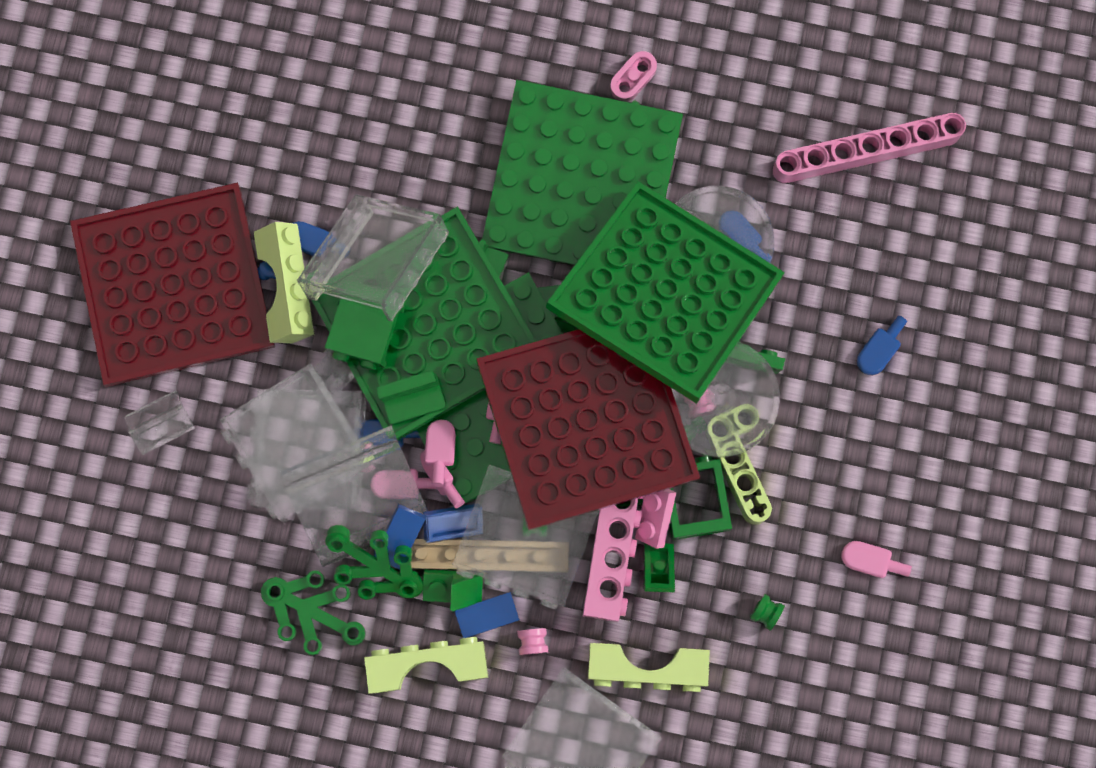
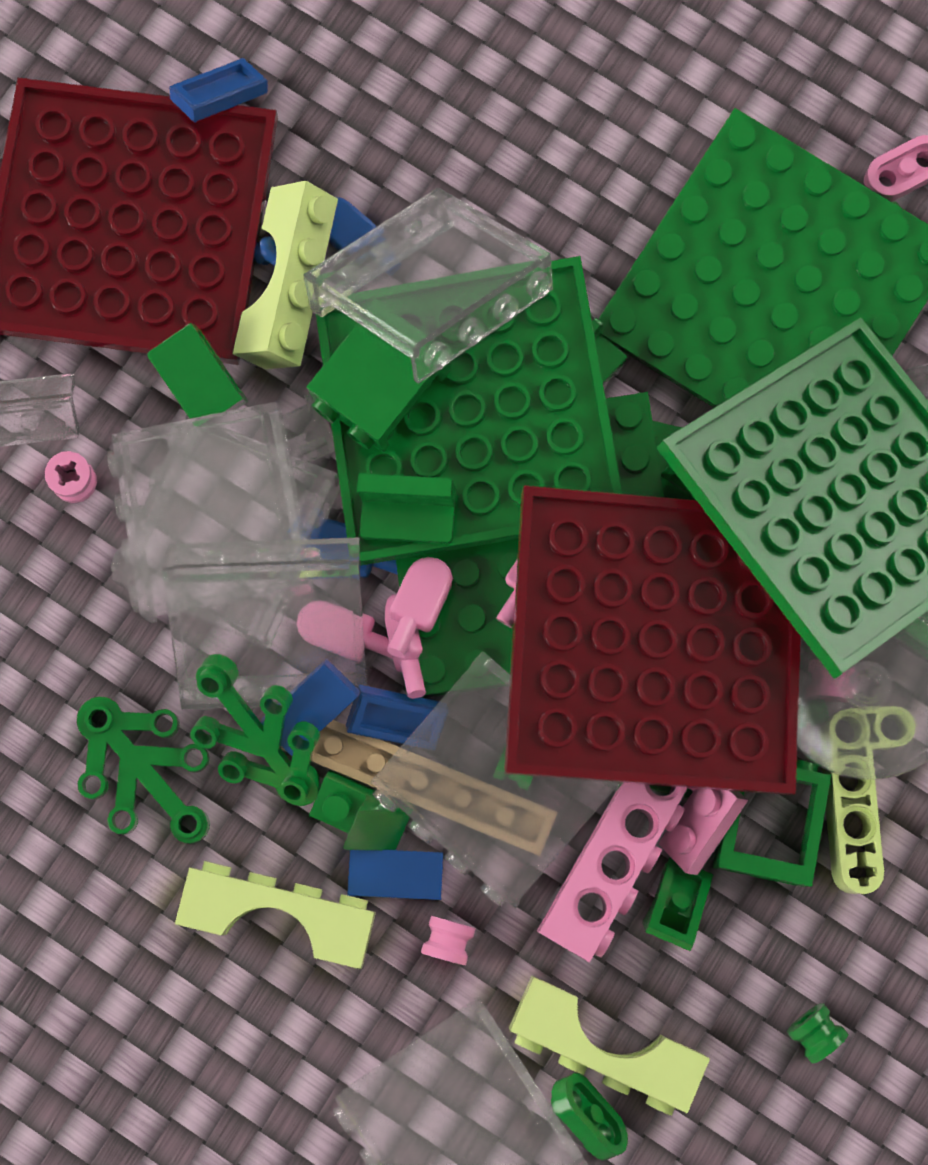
camera: 20 degrees right, 0 degrees up
none -> bright pink wheel [45,451,97,503]
none -> green panel [147,323,249,429]
none -> blue tile [169,58,268,122]
none -> green plate [551,1073,628,1161]

